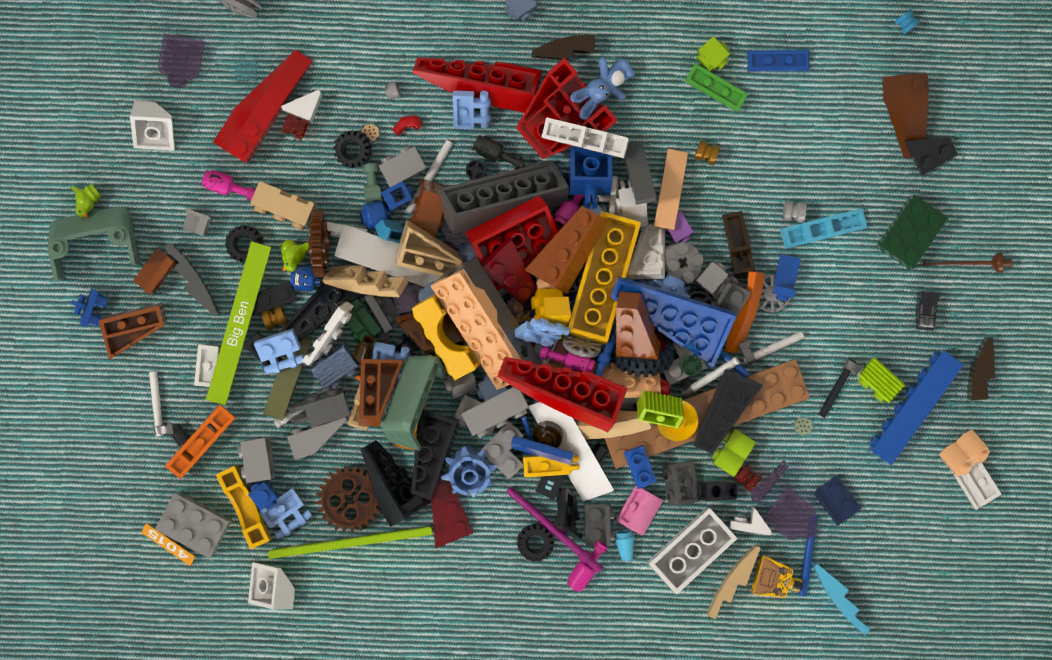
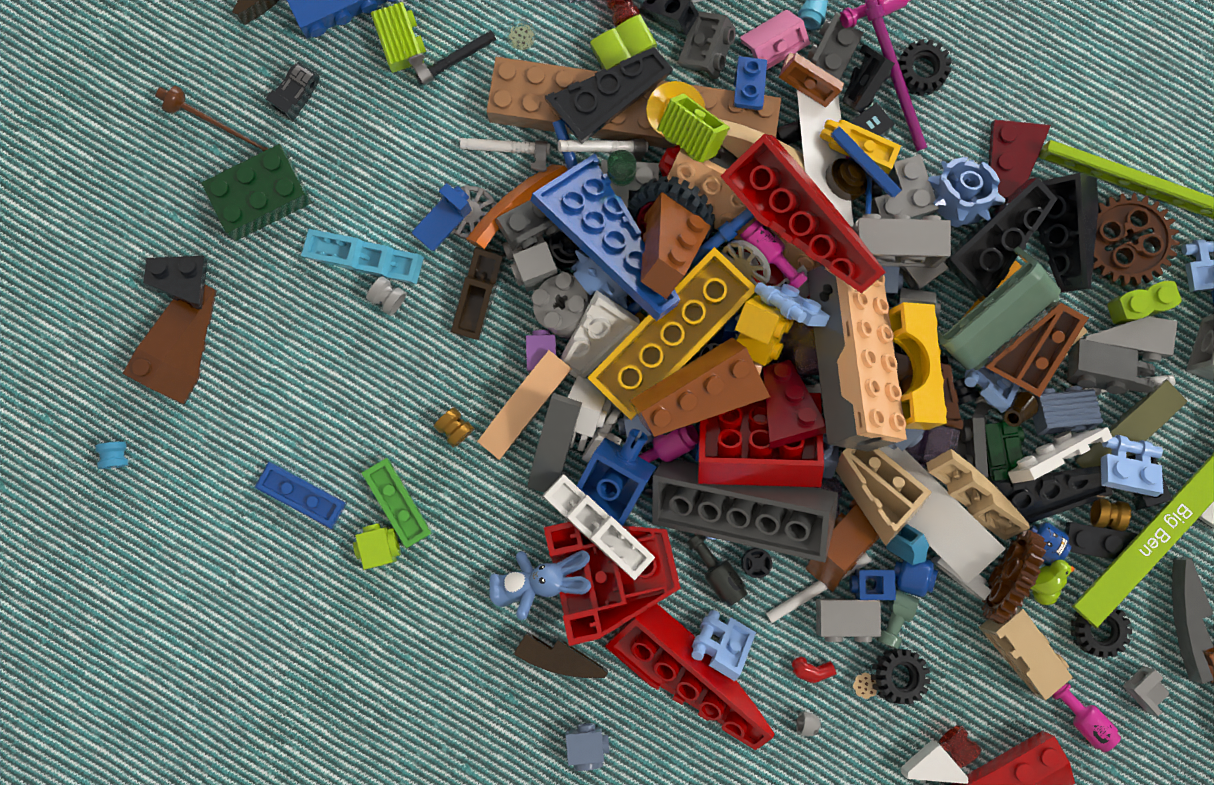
camera: 150 degrees left, 5 degrees down
none -> dark orange panel [778,53,844,107]
none -> lime brick [1107,281,1182,325]

